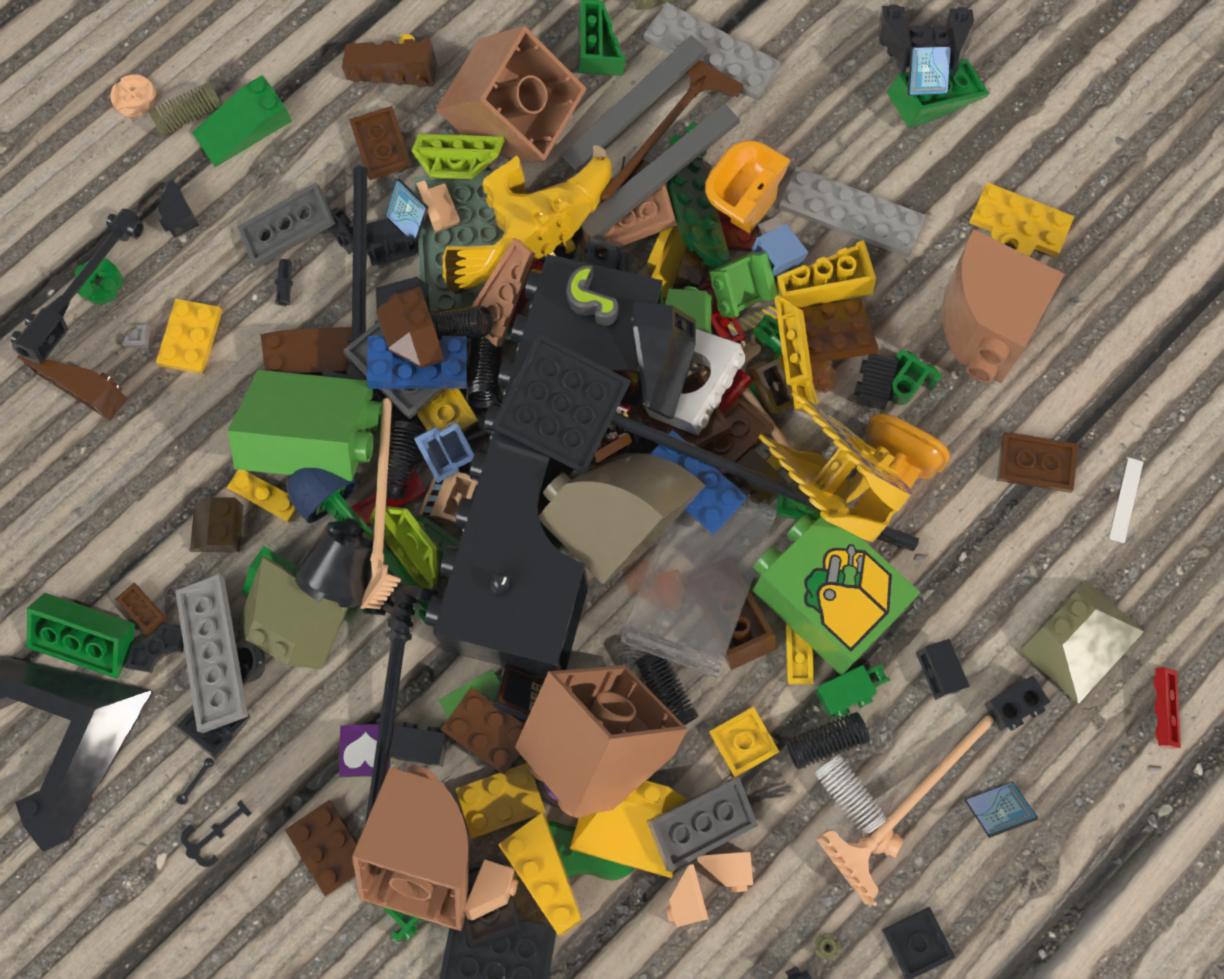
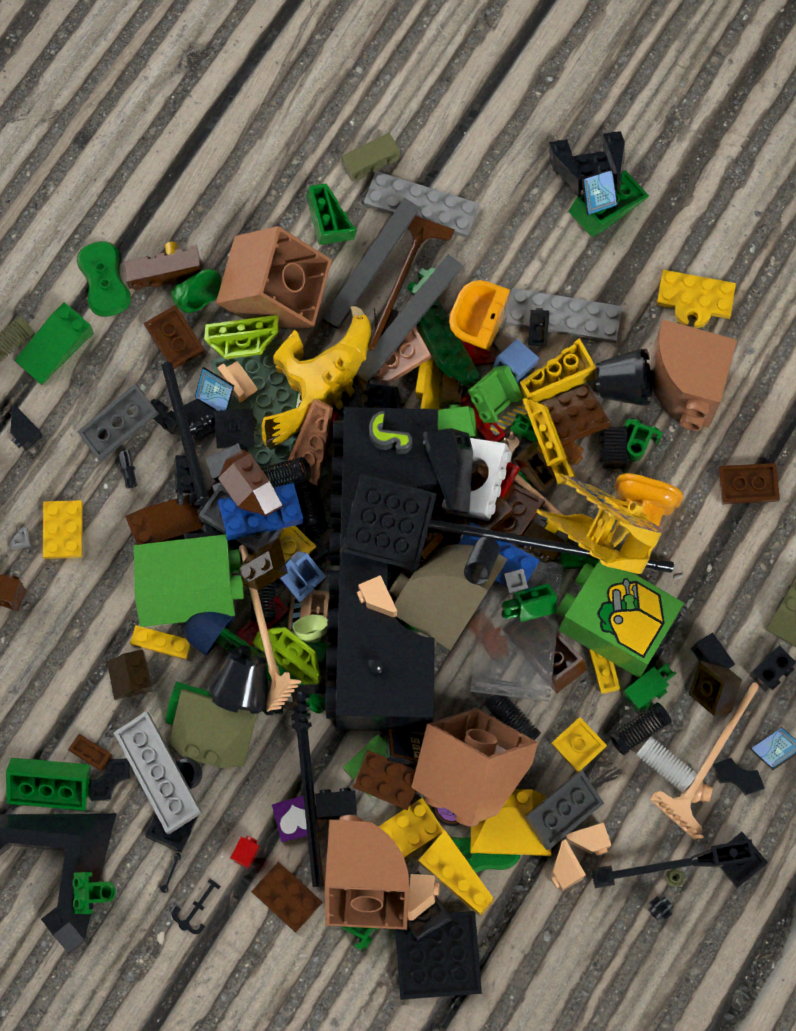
camera: 20 degrees left, 0 degrees up
none -> green pin [73,872,116,914]
none -> green plate [77,241,131,317]
none -> green hair [170,268,222,313]
none -> black hinge [174,455,195,505]
none -> black piece [214,409,255,449]
none -> red brick [230,836,260,869]
none -> dark brown slope [239,538,288,590]
none -> yellowish green piece [293,615,328,643]
none -> light nougat slope [357,575,397,617]
none -> black piece [464,537,500,585]
none -> green brick [501,583,557,622]
none -> light grey tile [504,569,528,593]
none -> black hinge [528,308,550,346]
none -> black bar [591,839,756,889]
none -> black cone [596,349,652,406]
none -> dark brown slope [688,661,742,716]
none -> black tile [713,758,765,796]

